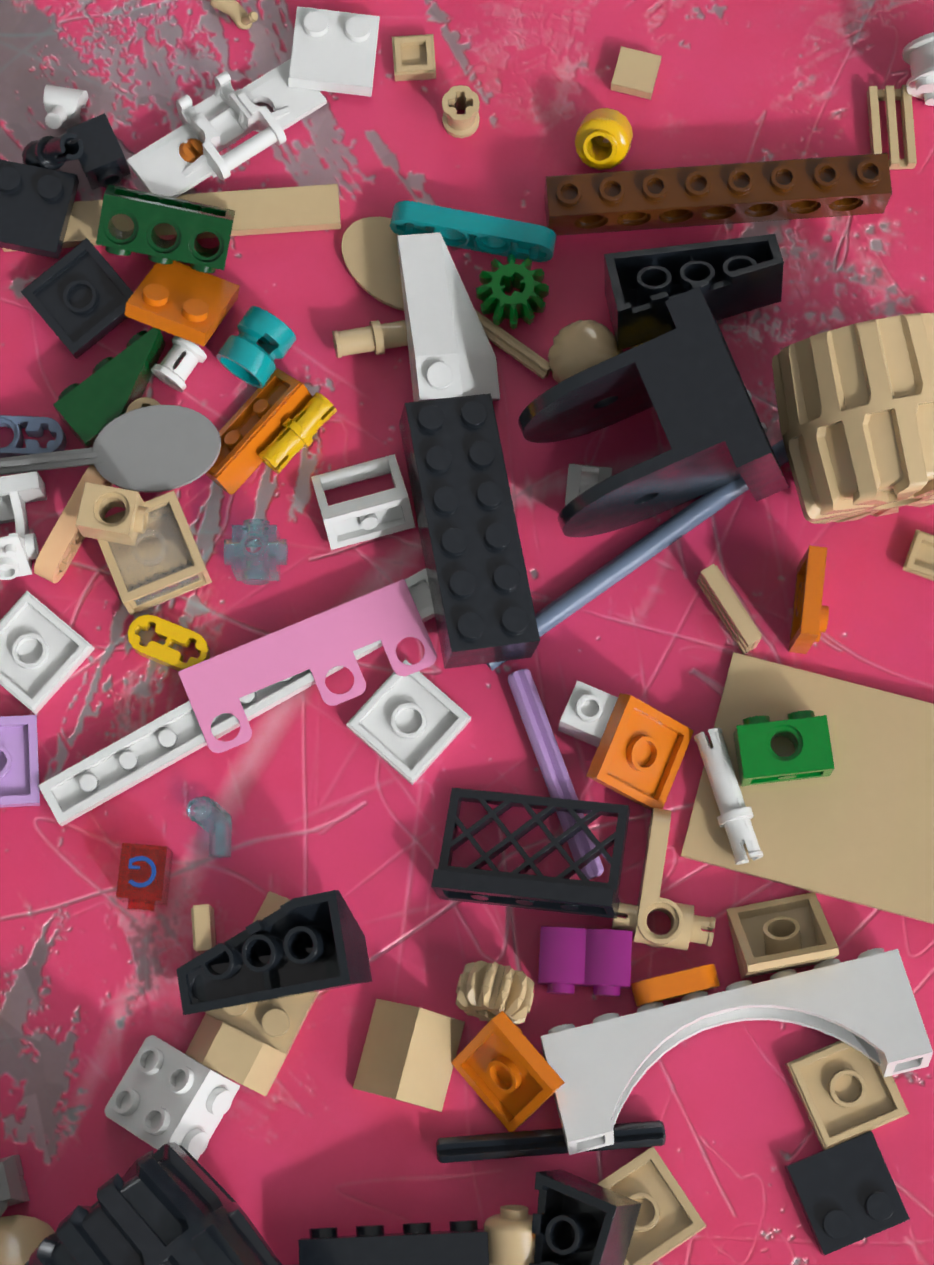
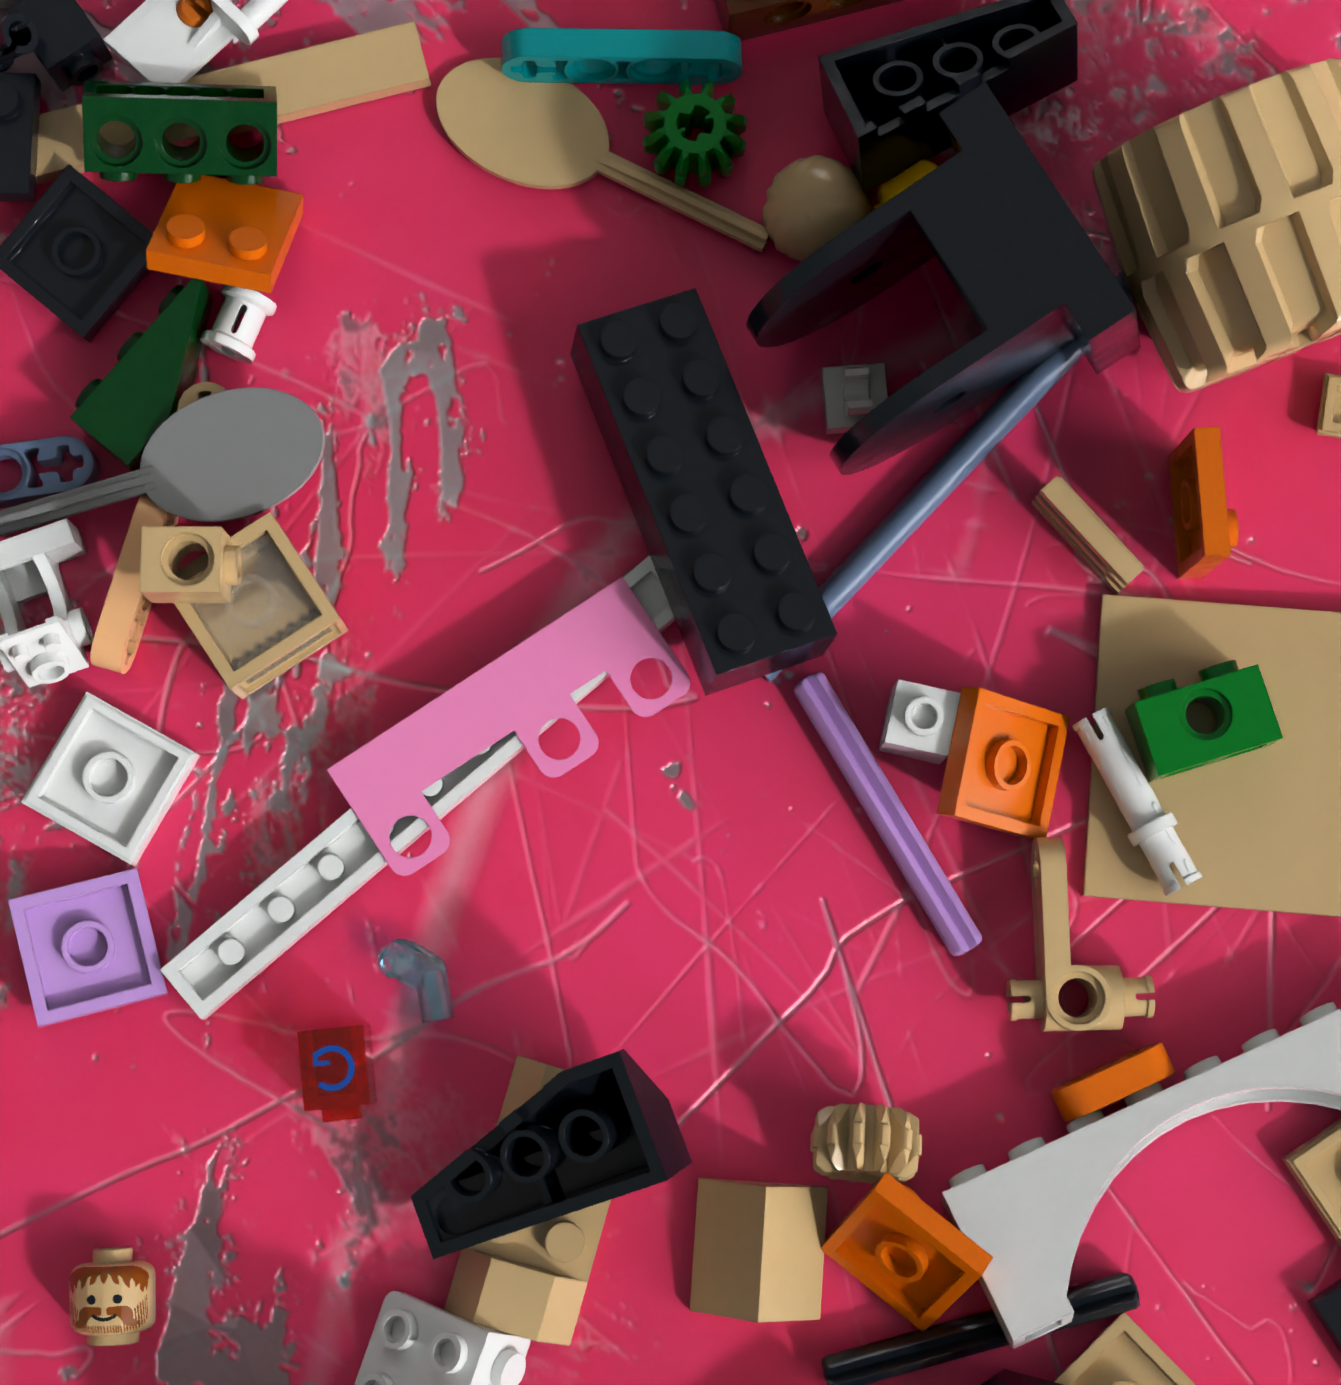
camera: 15 degrees left, 5 degrees up
yellow beam [128,614,210,671] -> none
tan tile [191,904,216,955] -> none
orange slope [205,368,313,495] -> none
teal wheel [216,306,296,388] -> none
clear light blue brick [224,519,288,585] -> none
yellow pin [258,392,337,474] -> none
white tile [311,454,415,550] -> none
tan pin [332,320,408,358] -> none
white tile [346,659,471,785] -> none
white wedge [397,232,500,402] -> none
black fence [431,788,630,919] -> none
magenta brick [538,926,632,997] -> none
tan slope [727,892,839,979] -> none

